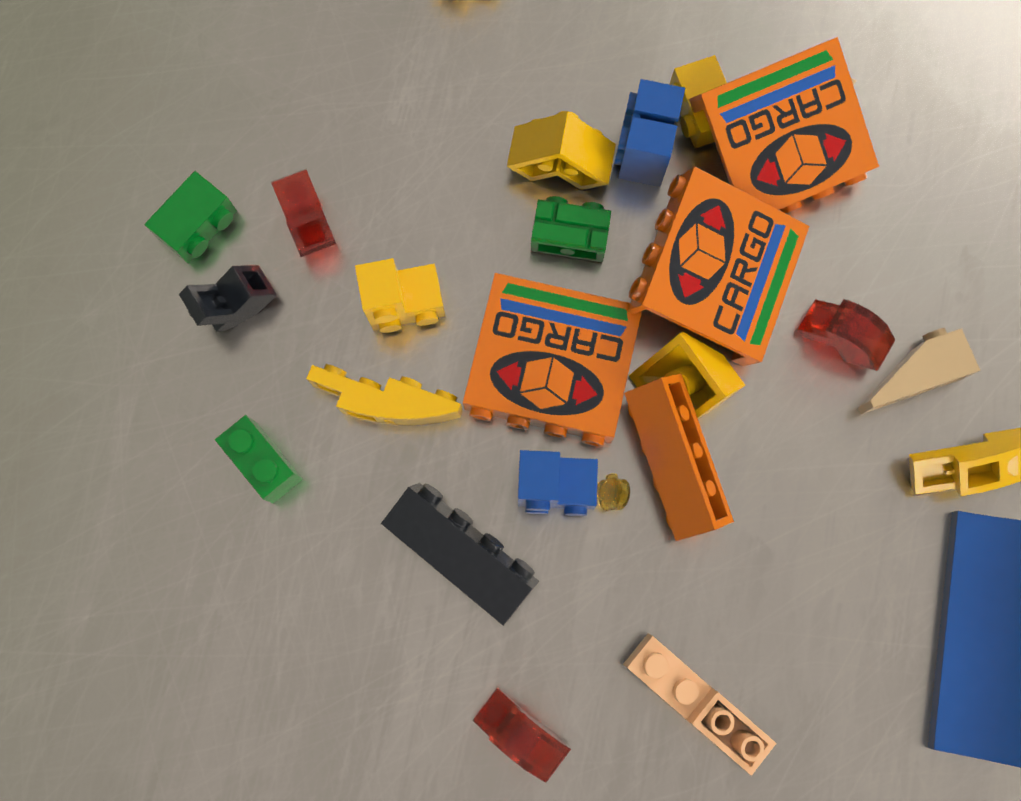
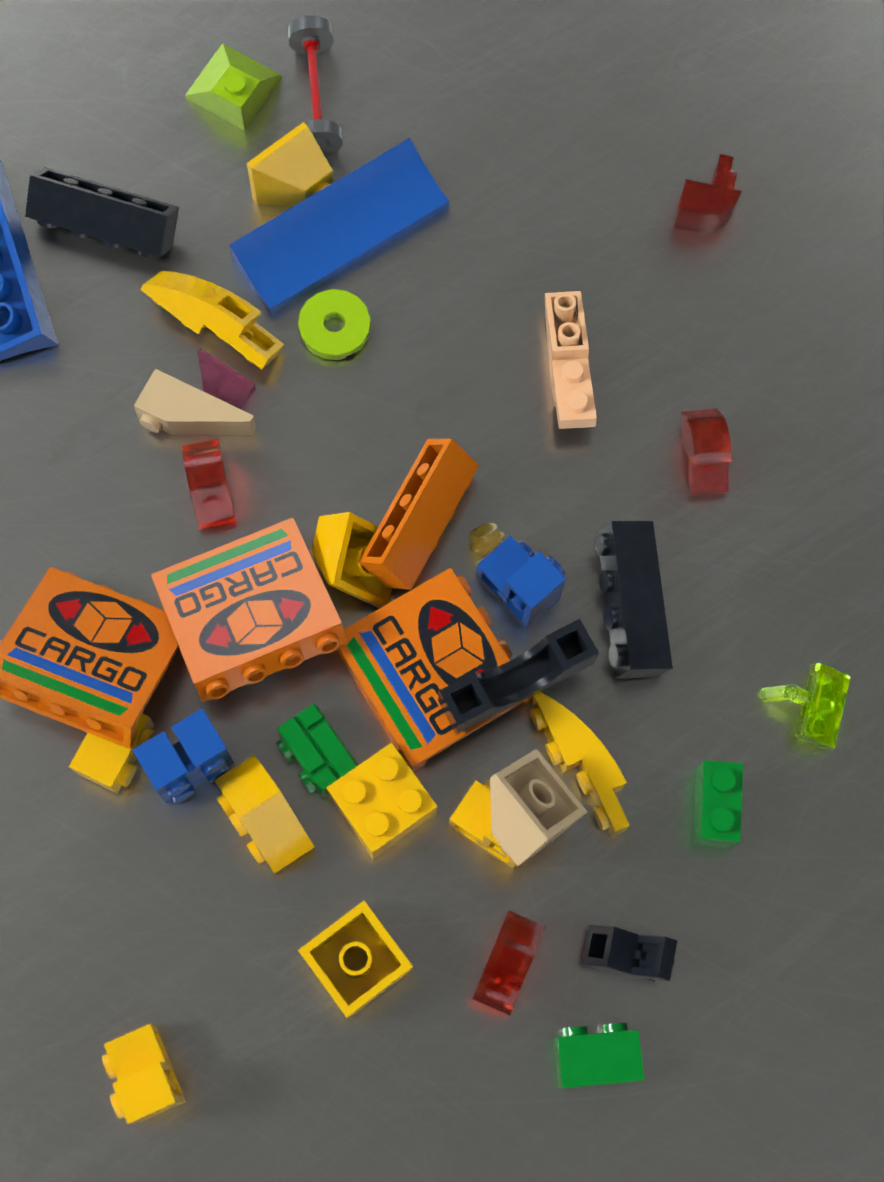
camera: 140 degrees left, 5 degrees down
none -> clear pink tile [197,348,256,409]
none -> lime tile [298,289,371,360]
none -> yellow brick [298,901,413,1020]
none -> yellow brick [326,742,438,859]
none -> black arch [438,619,599,735]
none -> tan slope [490,749,588,866]
none -> clear neon green plate [760,663,851,750]

